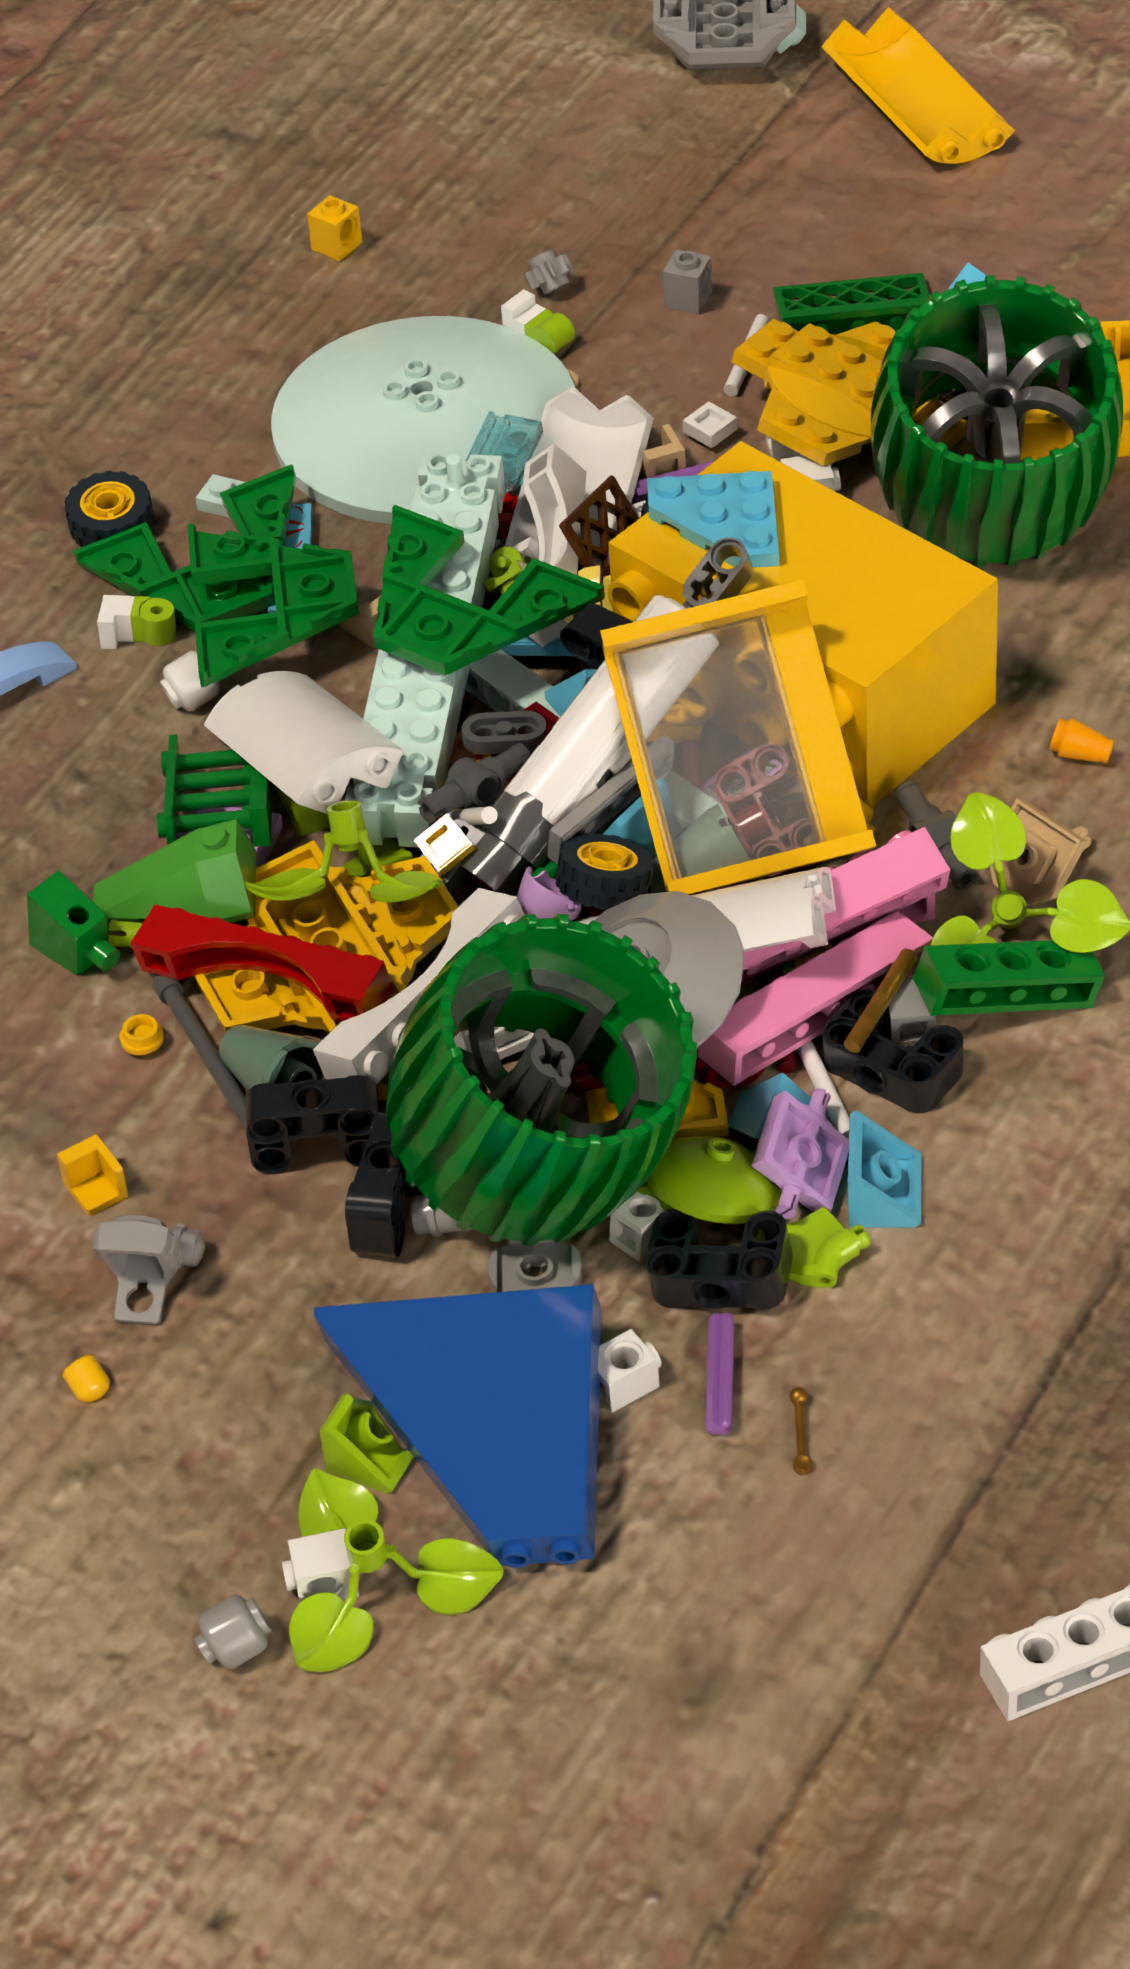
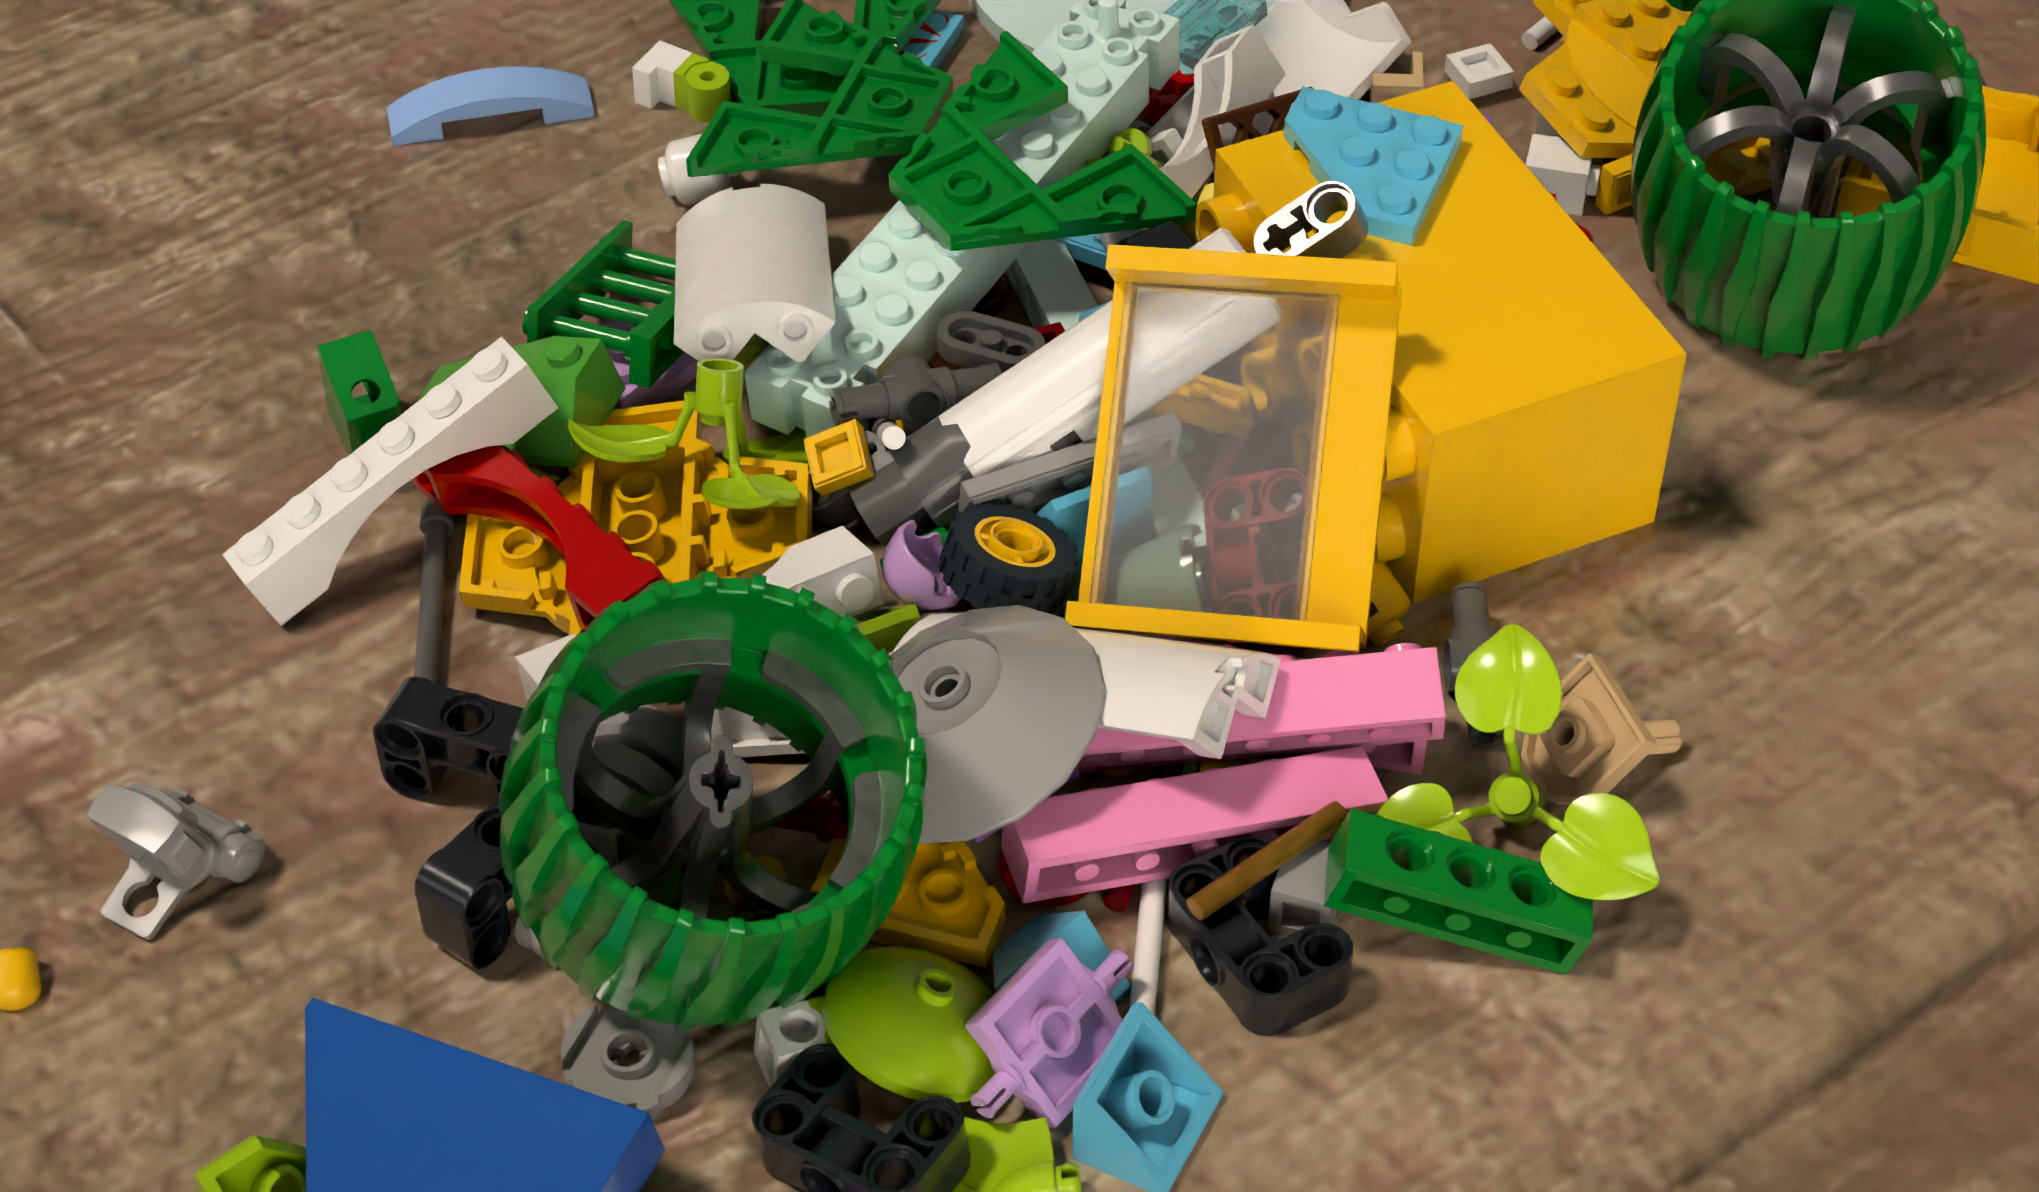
camera: 20 degrees right, 0 degrees up
yellow panel [57,1134,129,1216] -> none
yellow plate [119,1014,164,1055] -> none
sand green cone [219,1025,325,1091] -> none
light orange cone [1049,717,1115,764] -> none
none -> white arch [222,336,558,626]
none -> yellow tile [1595,153,1633,215]

